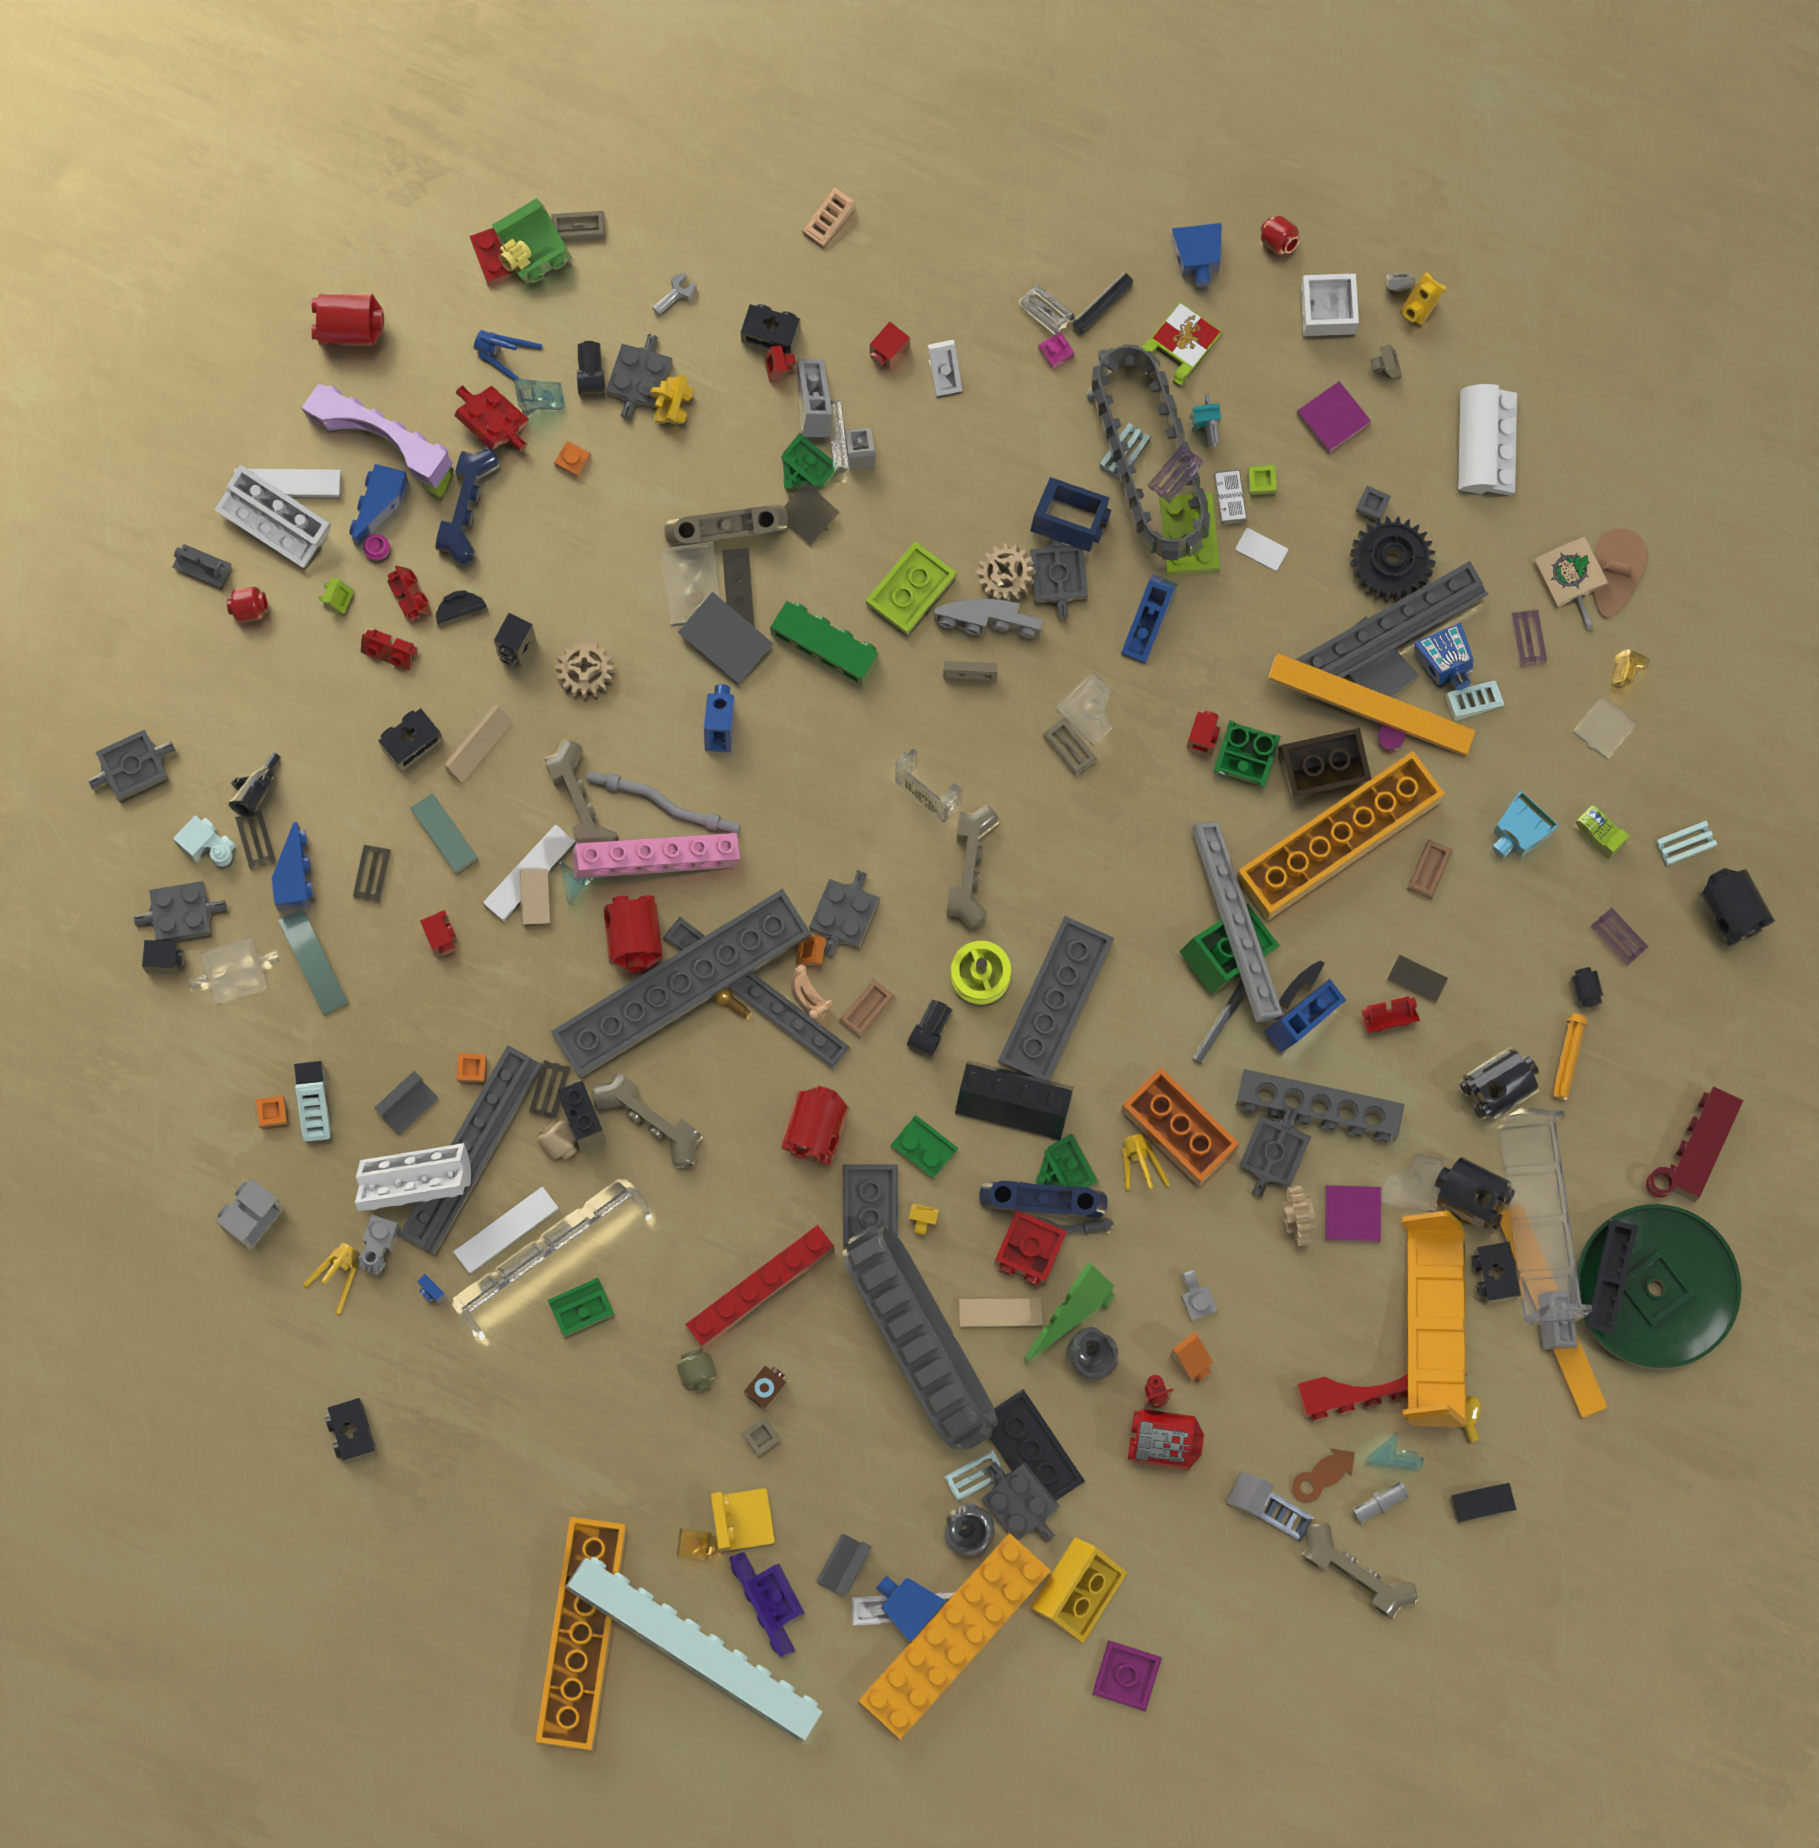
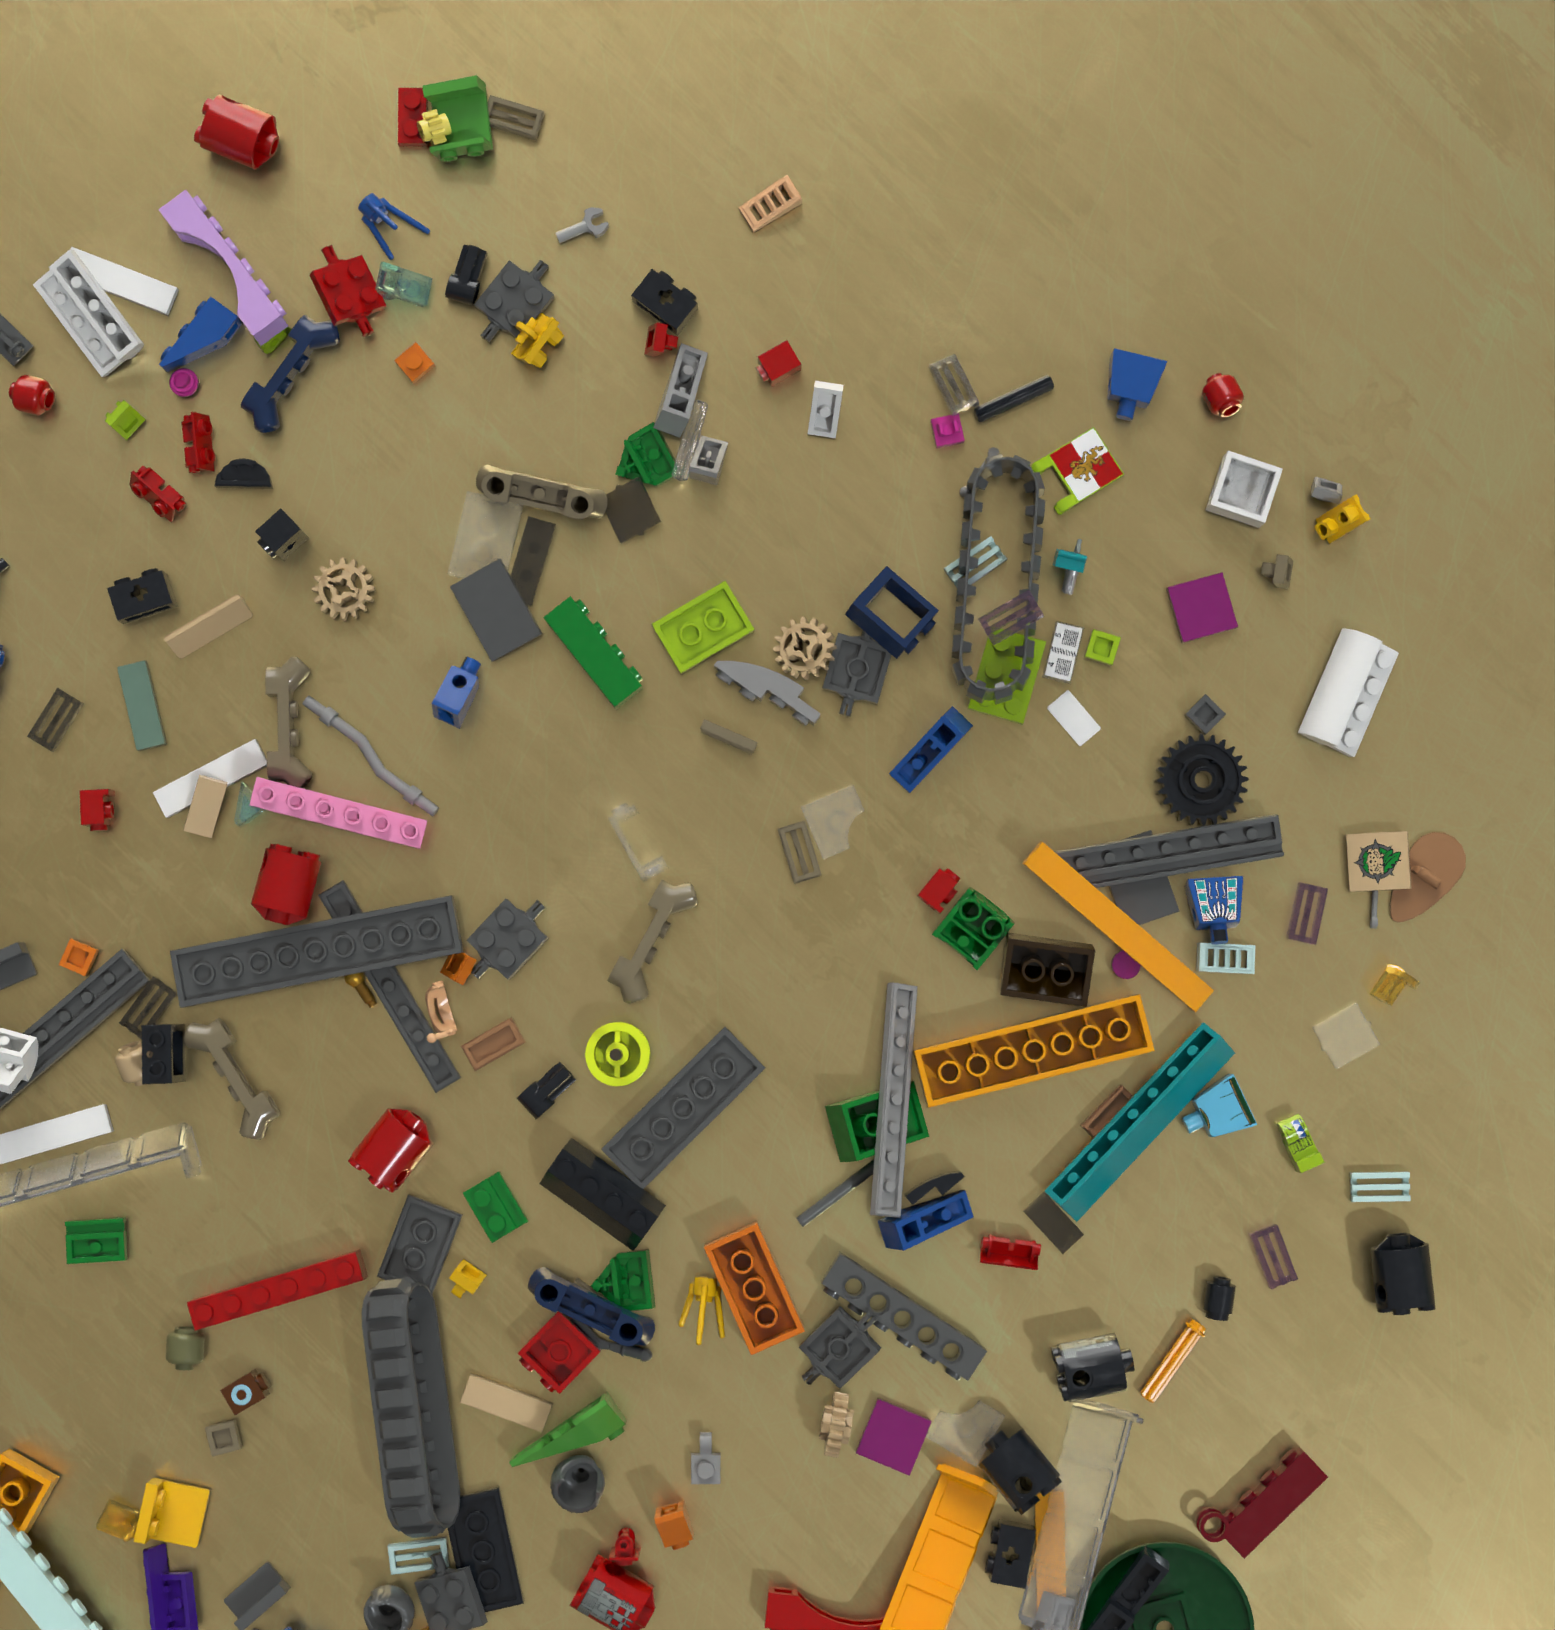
camera: 20 degrees right, 10 degrees up
none -> teal brick [1045,1022,1235,1222]

